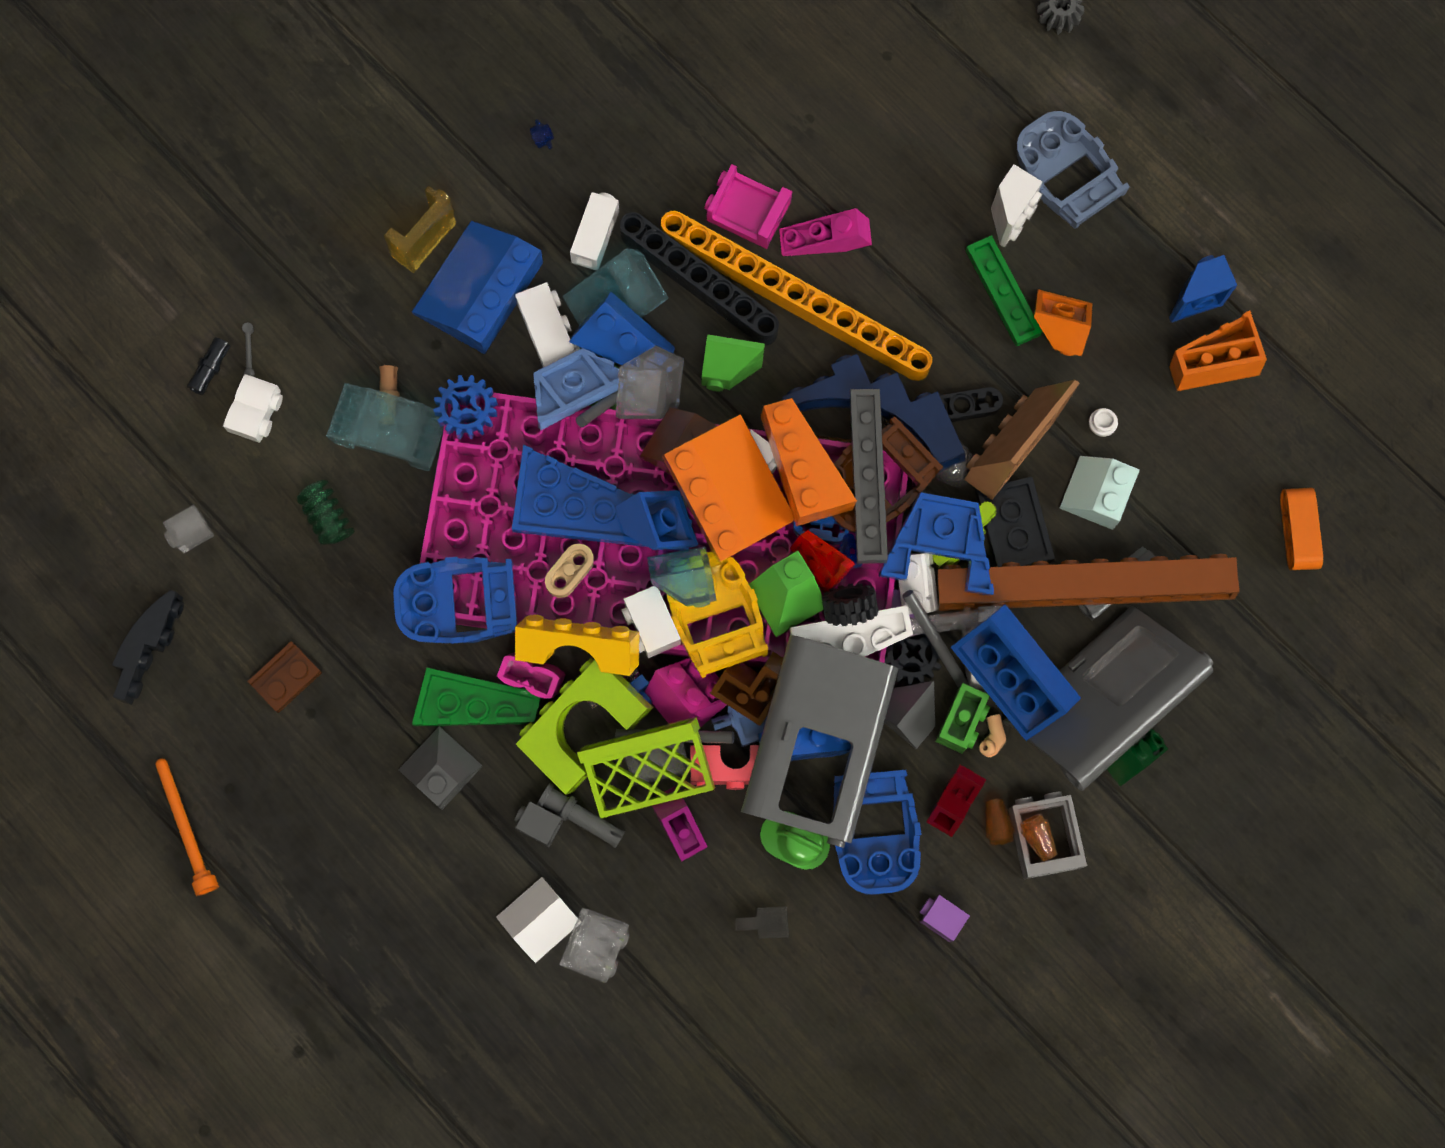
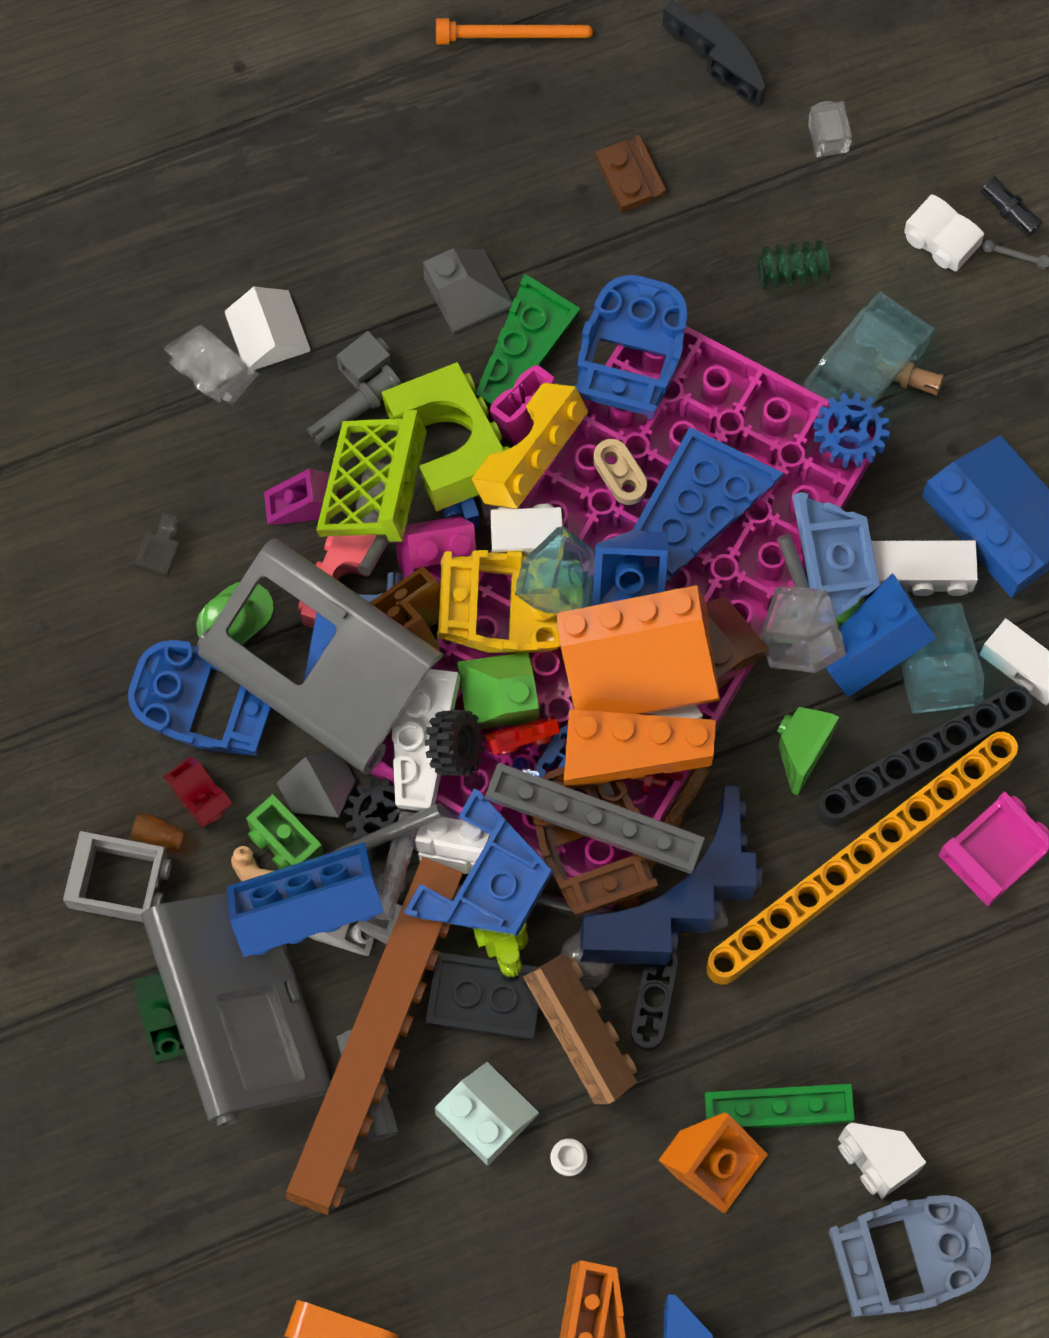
camera: 115 degrees right, 5 degrees down
dark pink slope [779,208,872,256] -> none
medium lavender brick [919,895,970,942] -> none
clear orange cone [1020,814,1058,861] -> none

